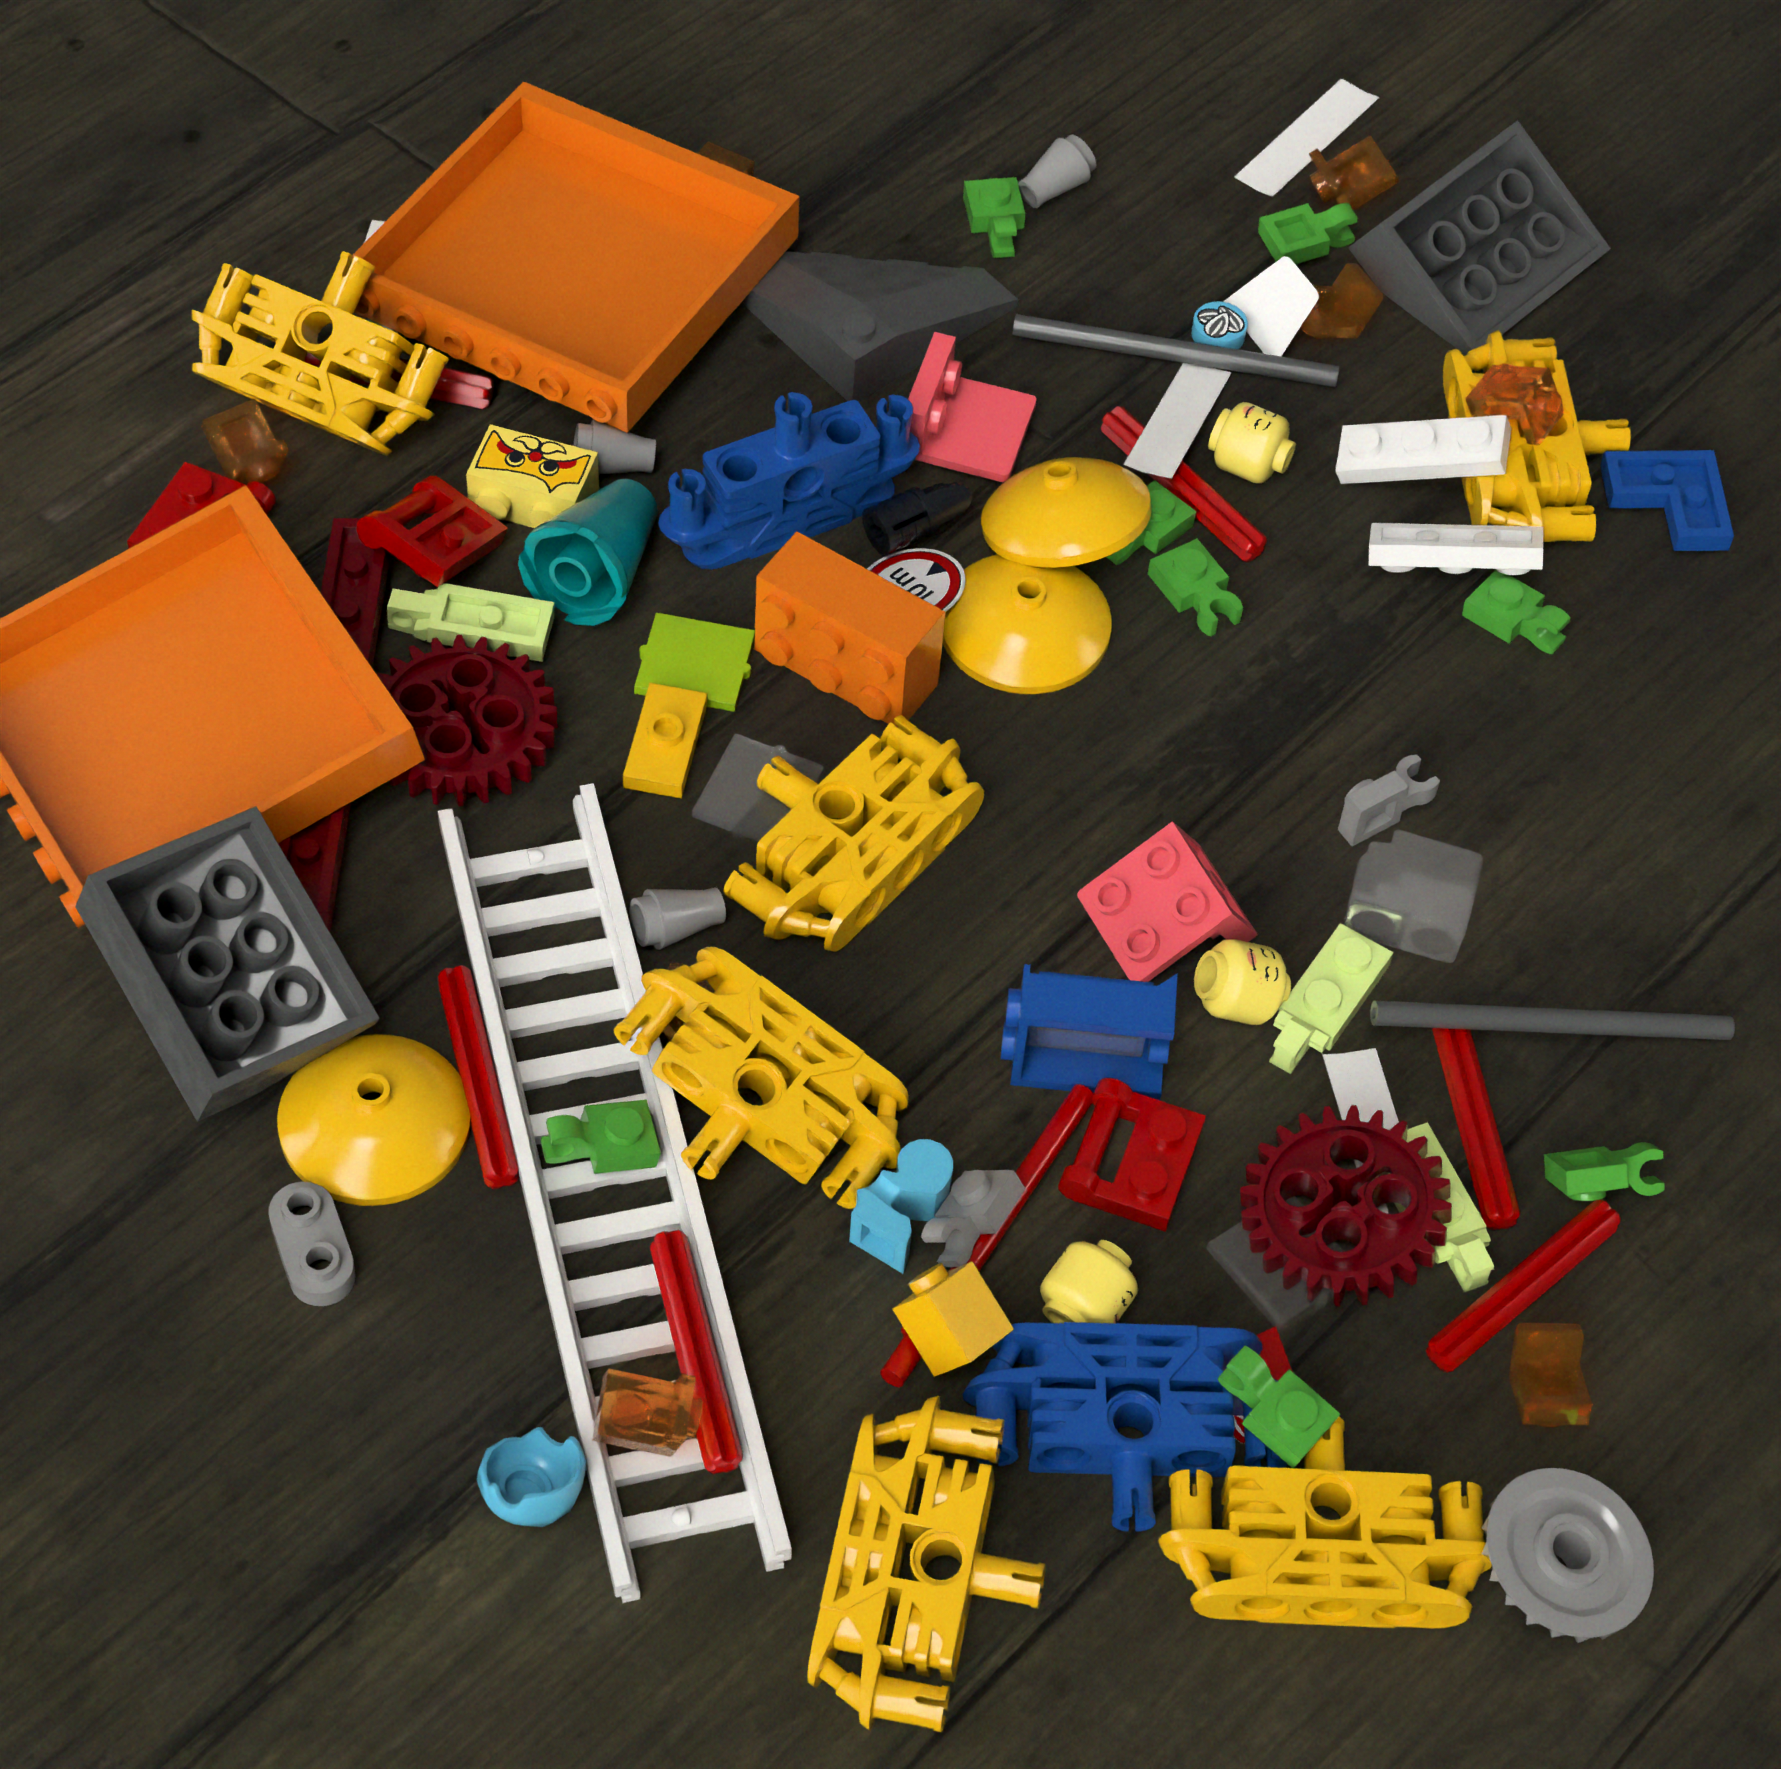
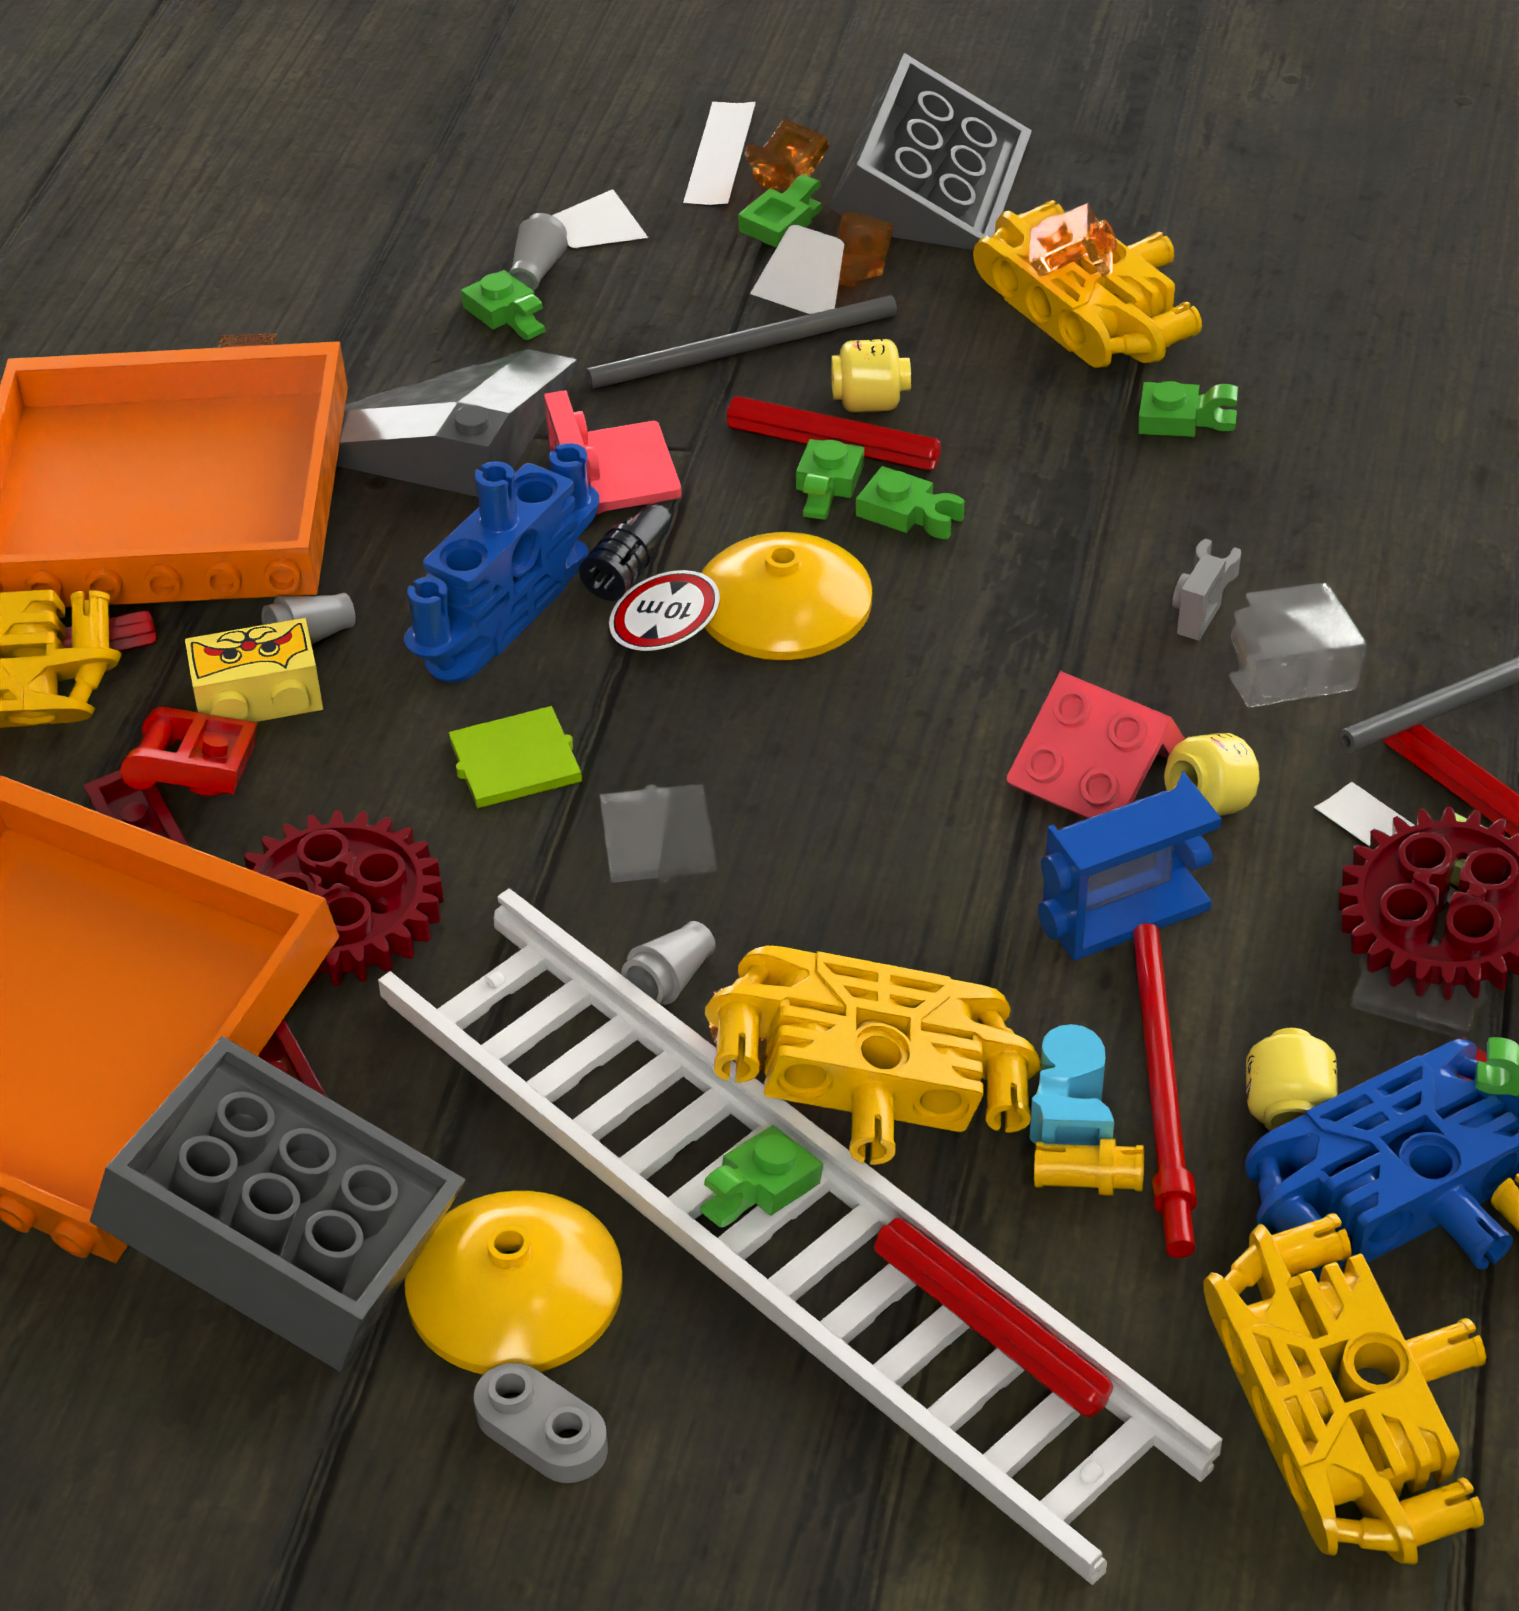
camera: 25 degrees left, 10 degrees down
yellowish green hinge [387,583,555,662] -> none
red axle [438,965,519,1189] -> none
medium azure hair [477,1427,587,1527] -> none
teal cone [518,479,658,626] -> none
clear orange bracket [592,1369,702,1457] -> none
yellow plate [623,683,707,799] -> none
yellow piece [723,715,984,952] -> none
orange brick [754,531,945,728] -> none
yellow brick [892,1261,1014,1377] -> none
light grey plate [921,1170,1025,1267] -> none
yellow dish [981,457,1152,568] -> none
red plate [1058,1078,1206,1232] -> none
white sticker [1124,363,1232,479] -> none
tile [1191,302,1248,349] -> none
yellowish green hinge [1269,923,1394,1074] -> none
white plate [1335,415,1511,484] -> none
white plate [1369,523,1543,575] -> none
blue plate [1600,450,1734,551] -> none
none -> white sticker [552,189,648,248]
none -> yellow pin [1034,1138,1144,1196]

